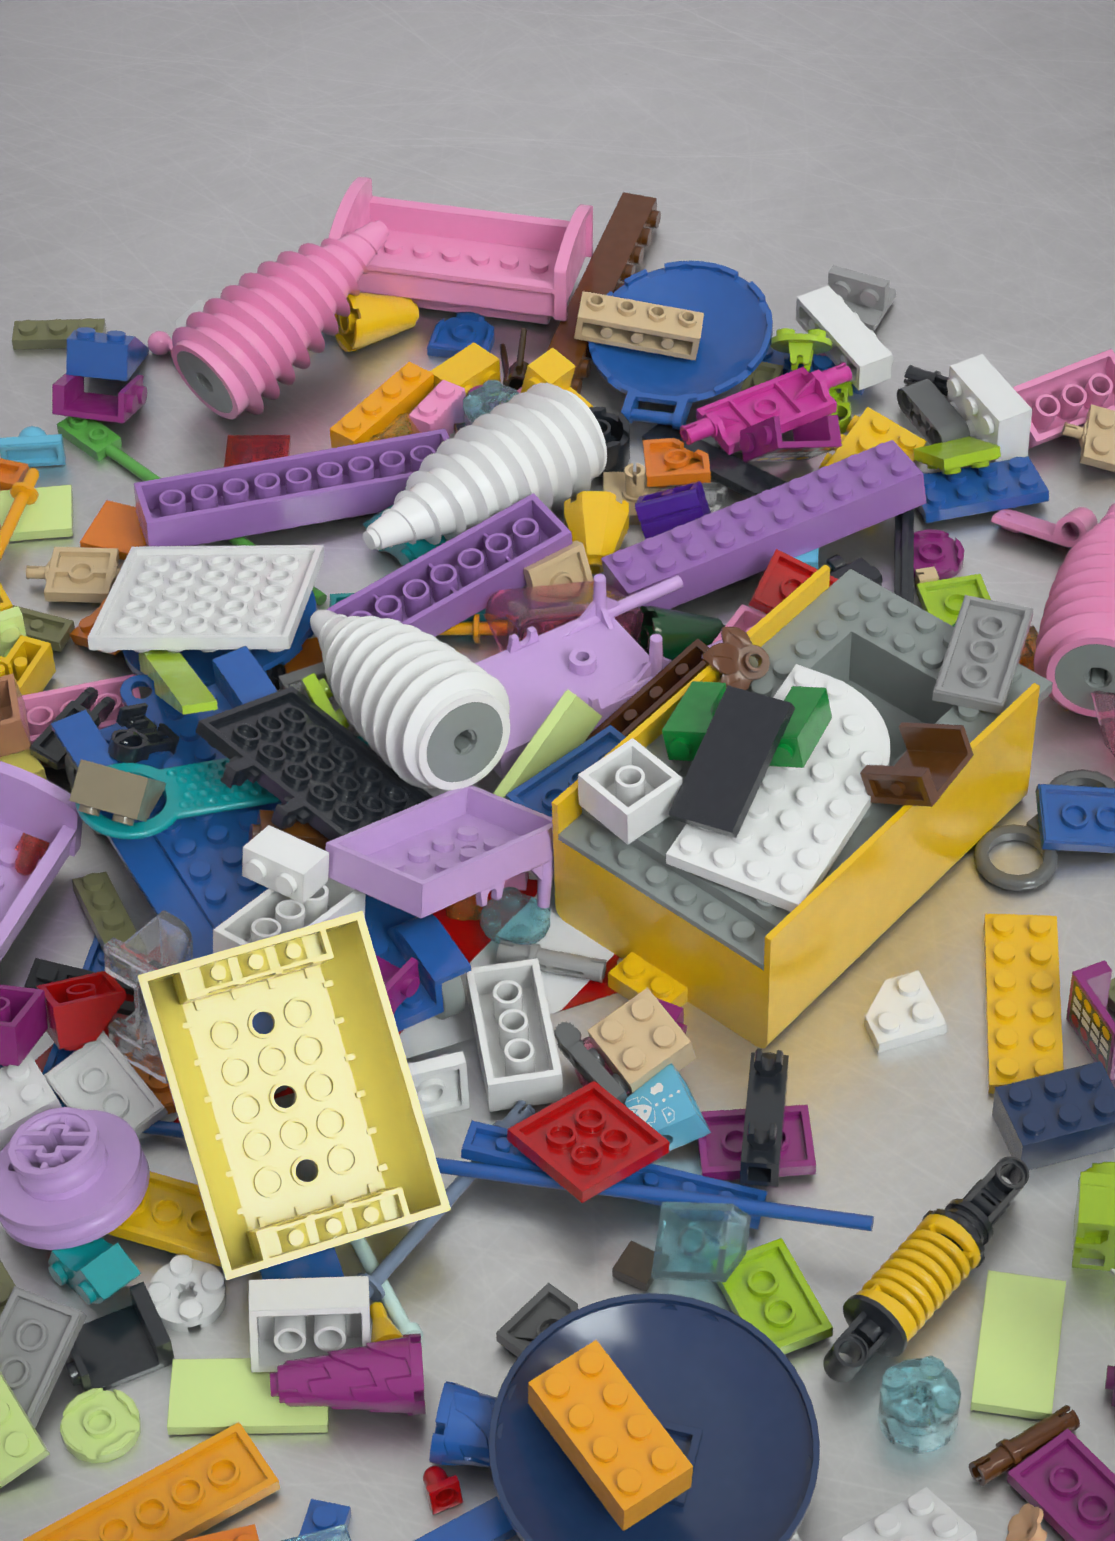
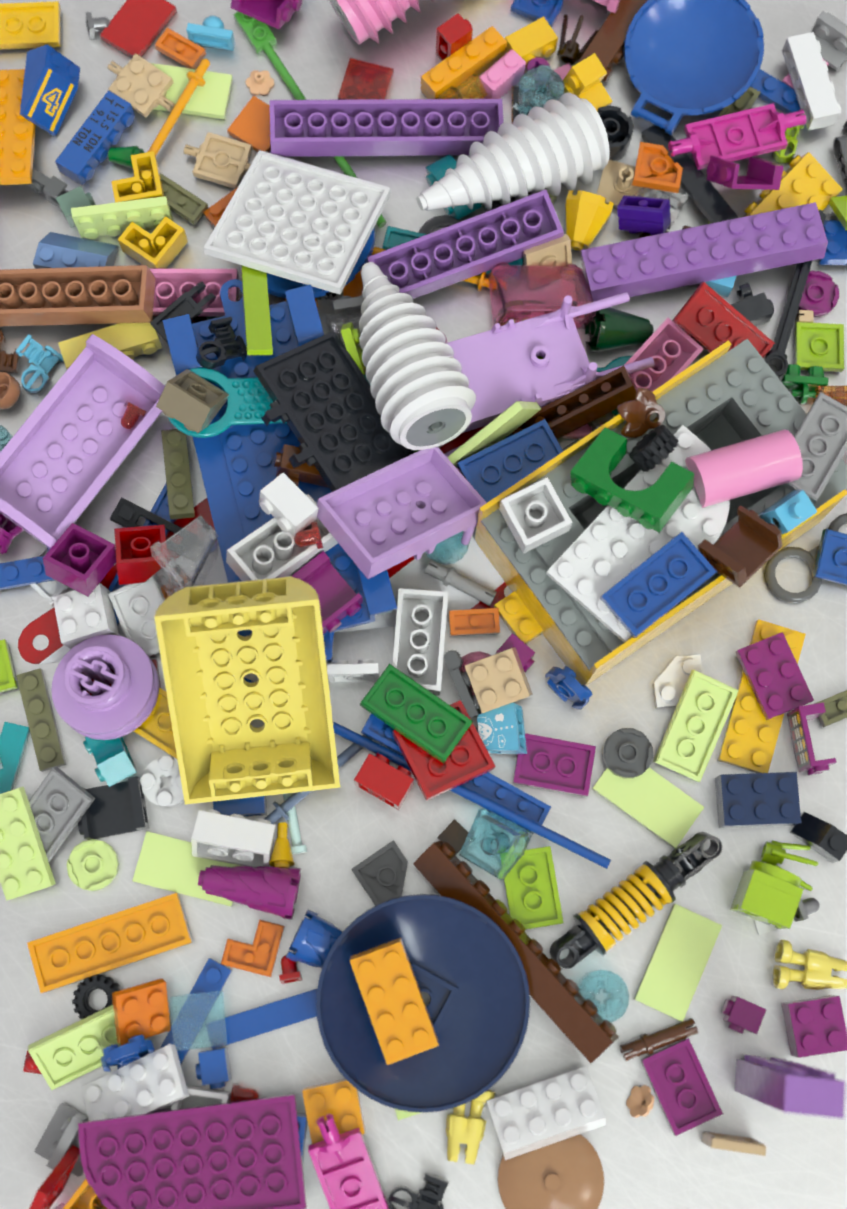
camera: 10 degrees right, 30 degrees up
tan brick [574,291,704,361] -> none
black tile [669,686,795,838] -> none
black brick [740,1048,789,1187] -> none
lime plate [770,328,833,372] -> none
none -> orange tile [221,919,285,977]
none -> light nougat plant [245,70,275,96]
none -> clear red piece [294,522,323,549]
none -> red brick [354,753,414,810]
none -> green tile [360,664,473,764]
none -> reddish brown brick [413,841,619,1064]
none -> red brick [436,13,473,61]
none -> orange plate [449,608,500,636]
none -> blue plate [545,666,593,710]
none -> yellowish green tile [592,768,704,849]
none -> blue plate [600,532,717,639]
none -> dark grey tile [603,728,653,778]
none -> black tyre [629,425,678,472]
none -> yellowish green tile [653,670,739,782]
none -> bright pink brick [685,429,803,508]
none -> magenta plate [736,632,814,720]
none -> medium azure torso [758,490,817,535]

